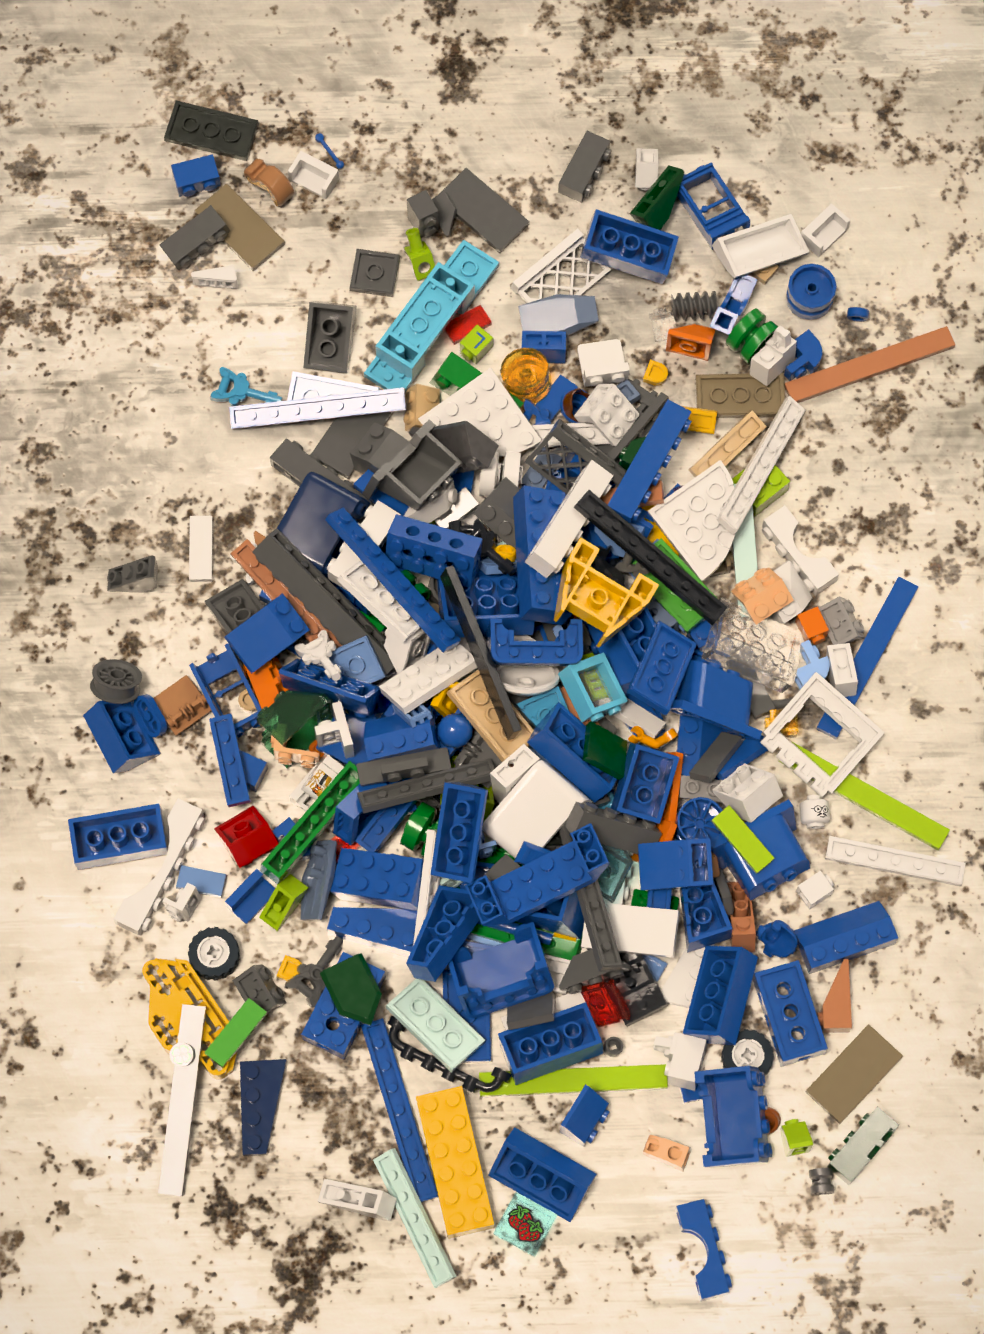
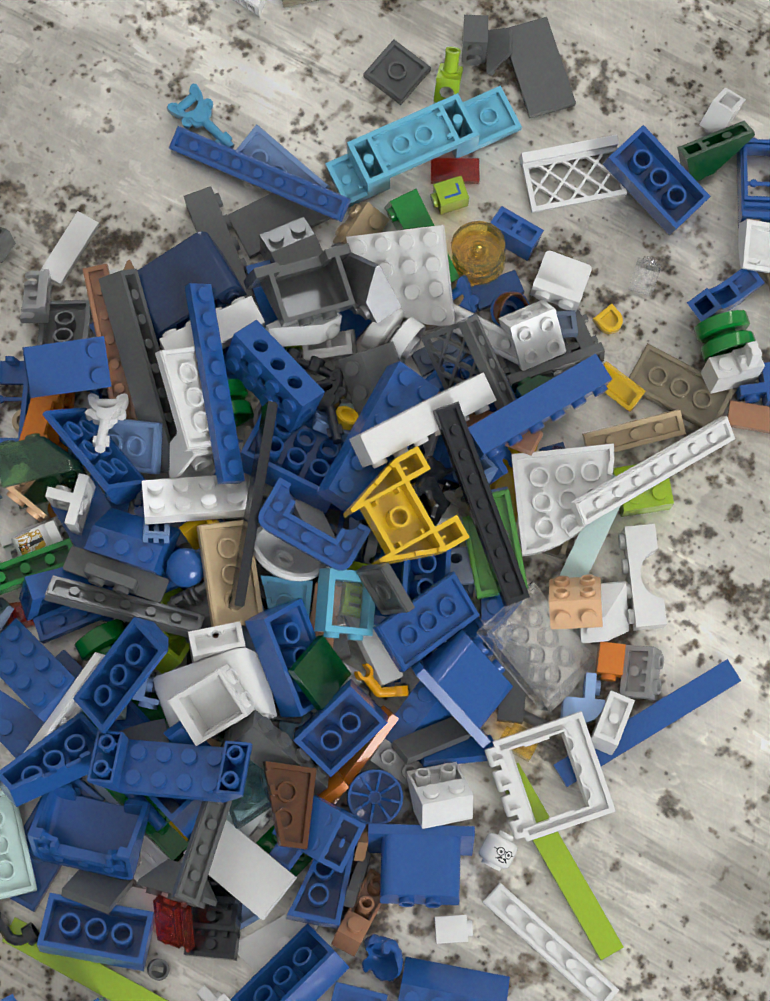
camera: 30 degrees right, 5 degrees up
dark grey slope [303,301,357,373] -> none
piece [518,294,599,336] -> none
dark grey brick [558,130,612,203] -> none
orange slope [666,324,716,361] -> none
dark grey piece [671,291,717,320] -> none
lime tile [711,805,774,874] -> none
none -> light grey hinge [20,269,52,323]
none -> white window [168,664,255,746]
none -> reddish brown wing [263,761,317,850]
none -> dark grey tile [357,563,415,615]

